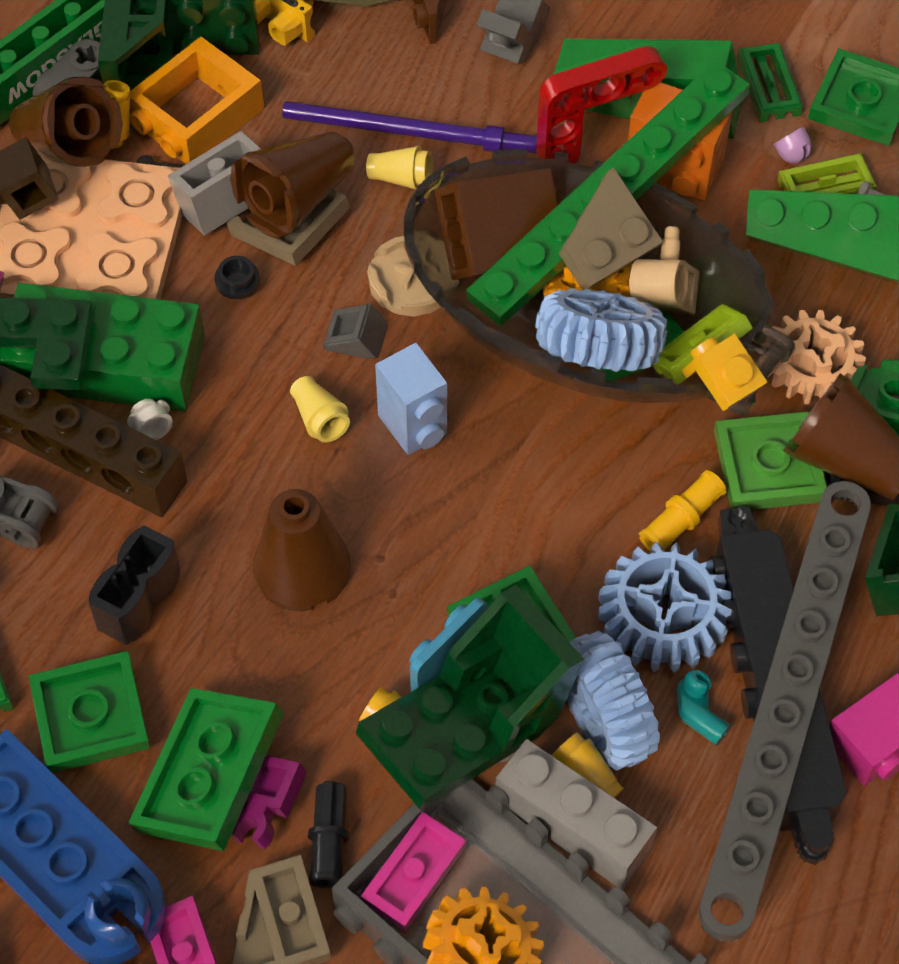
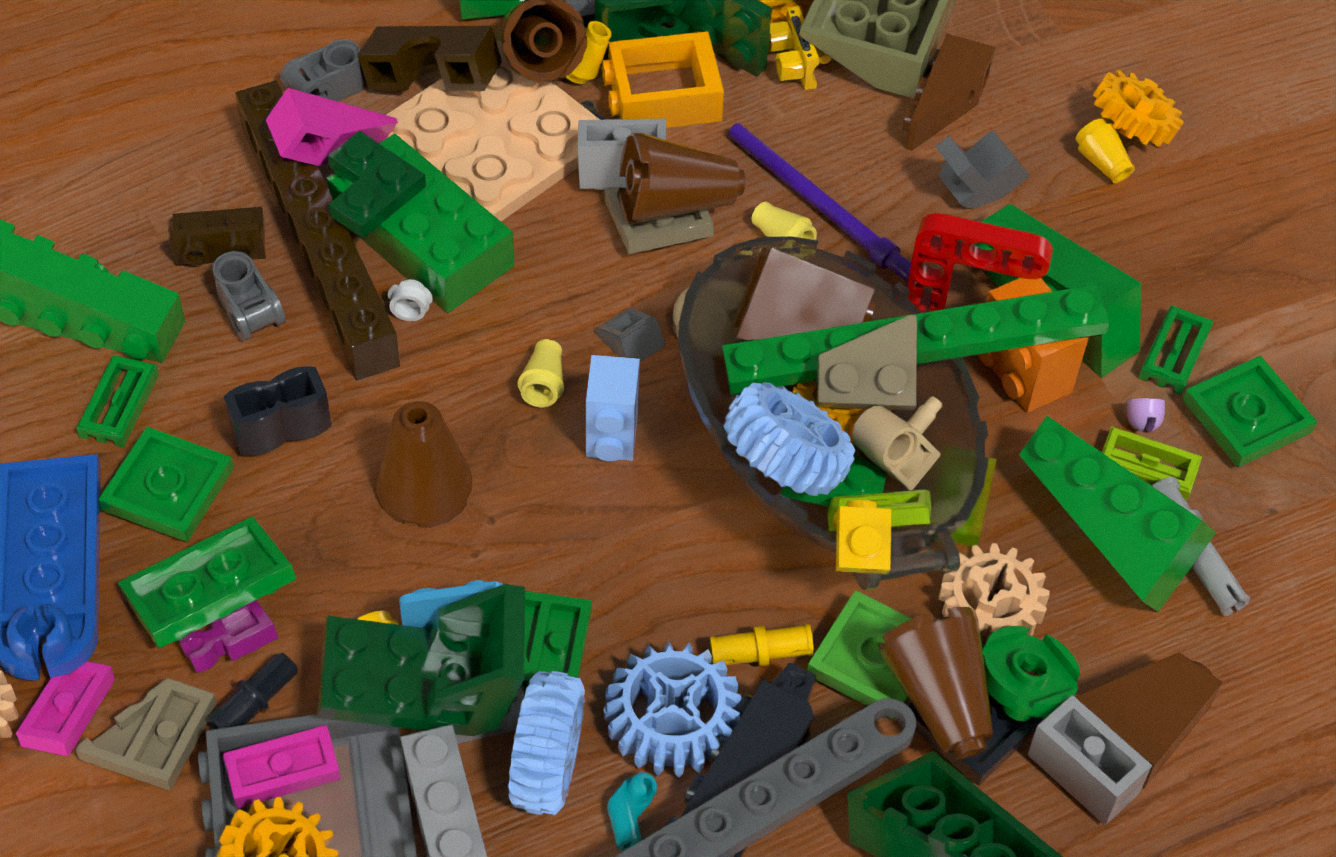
camera: 35 degrees right, 5 degrees down
black plate [214,256,260,299] -> none
yellow cone [551,732,624,798] -> none

